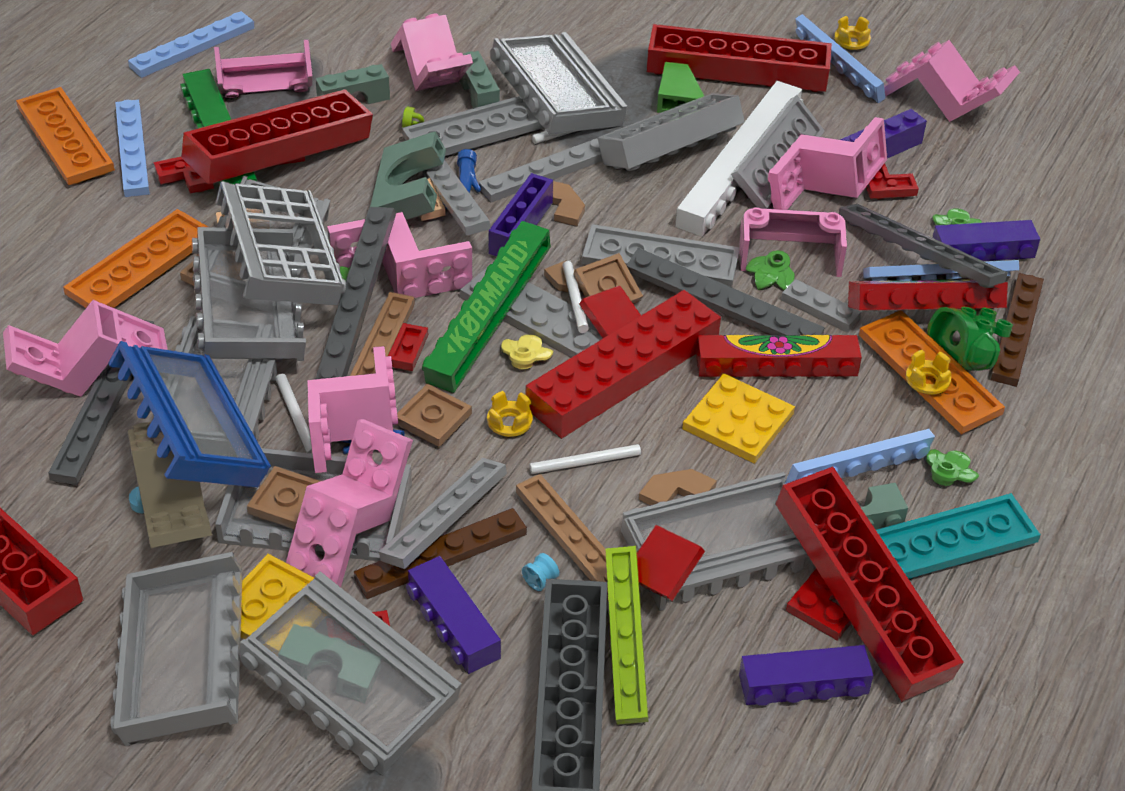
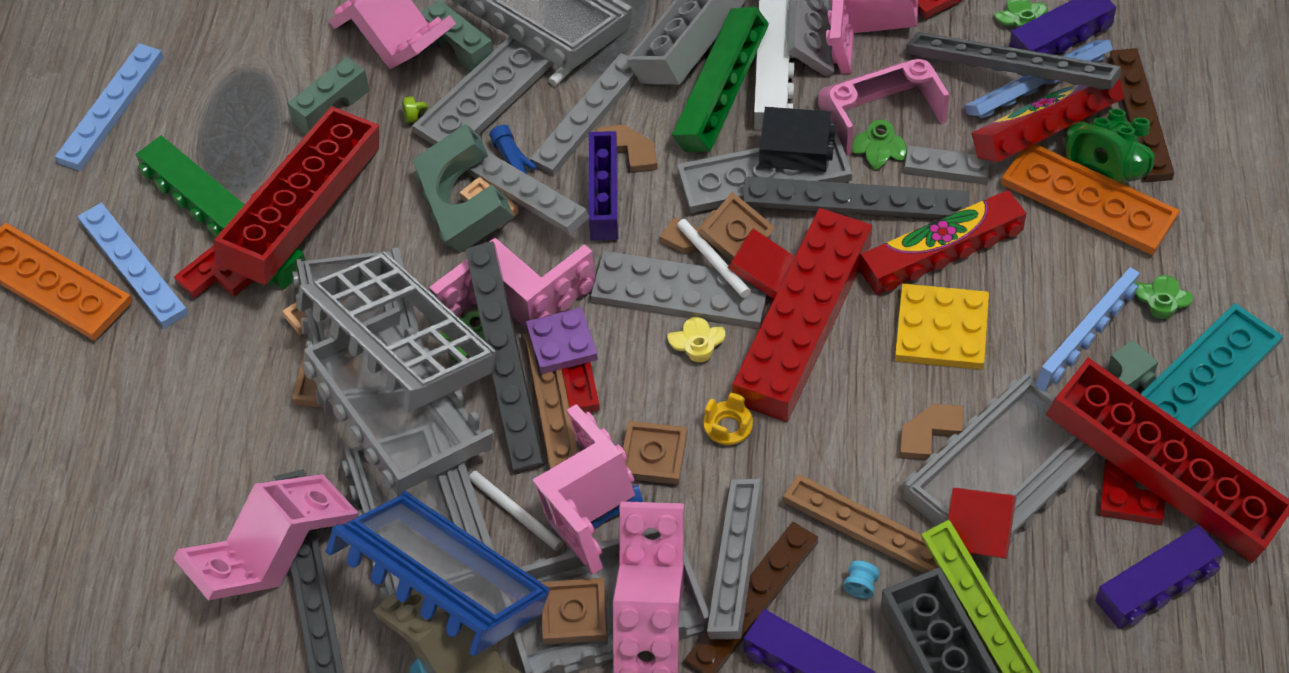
camera: 20 degrees left, 10 degrees up
orange plate [63,209,208,308] -> none
bright pink windscreen [214,40,312,98] -> none
green brick [422,221,551,393] -> none
white bar [529,444,641,474] -> none
yellow piece [906,350,951,394] -> none
none -> medium lavender plate [526,307,598,374]
none -> green brick [672,7,769,152]
none -> black brick [759,107,836,172]

